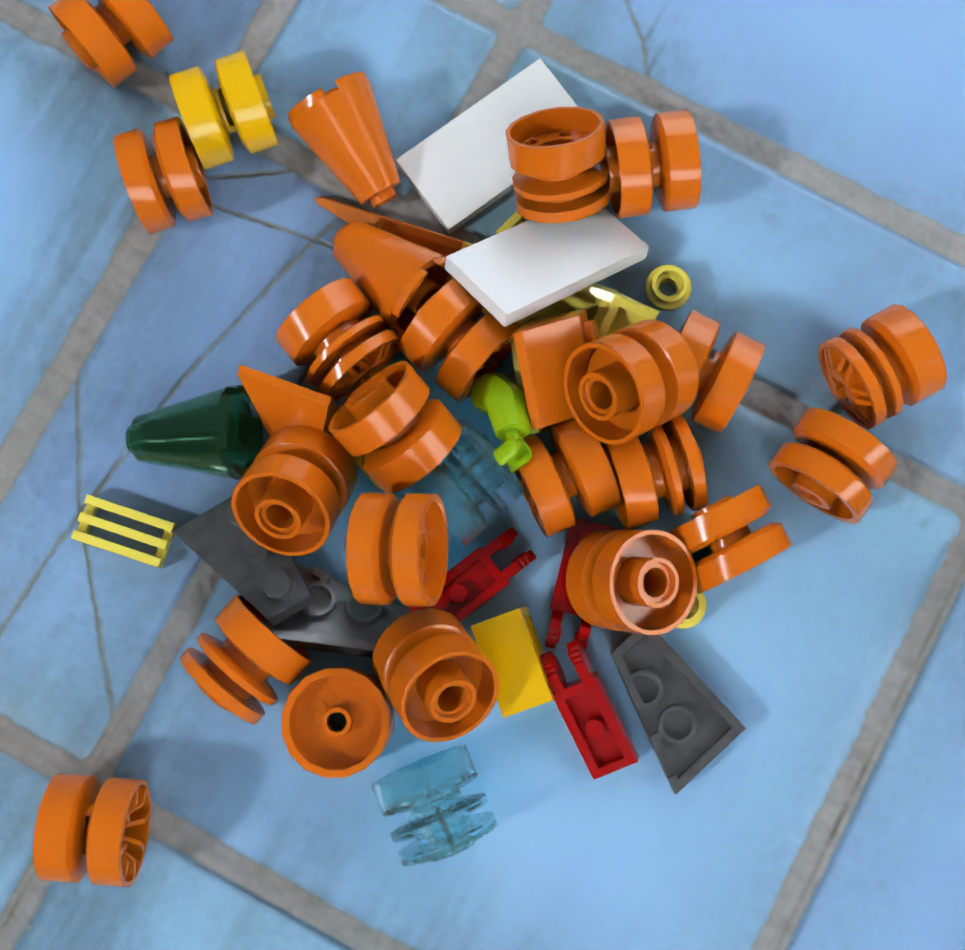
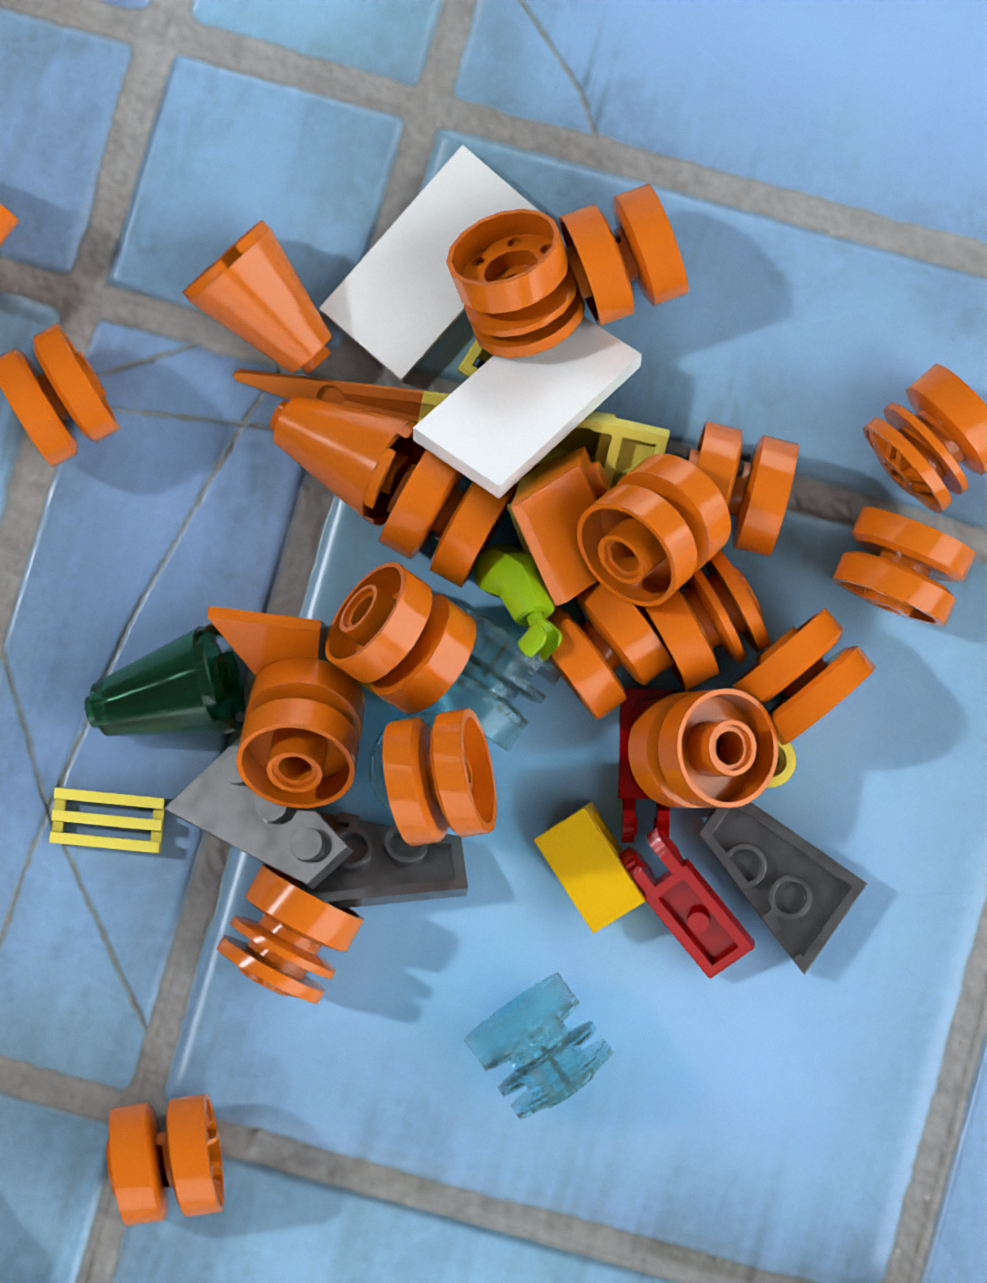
camera: 20 degrees left, 5 degrees up
yellow wheel [169,50,279,170] -> none
orange wheel [275,278,401,402] -> none
orange wheel [281,667,395,778] -> none
orange wheel [372,609,499,742] -> none
red hinge [408,527,537,622] -> none
light yellow plate [645,265,691,311] -> none

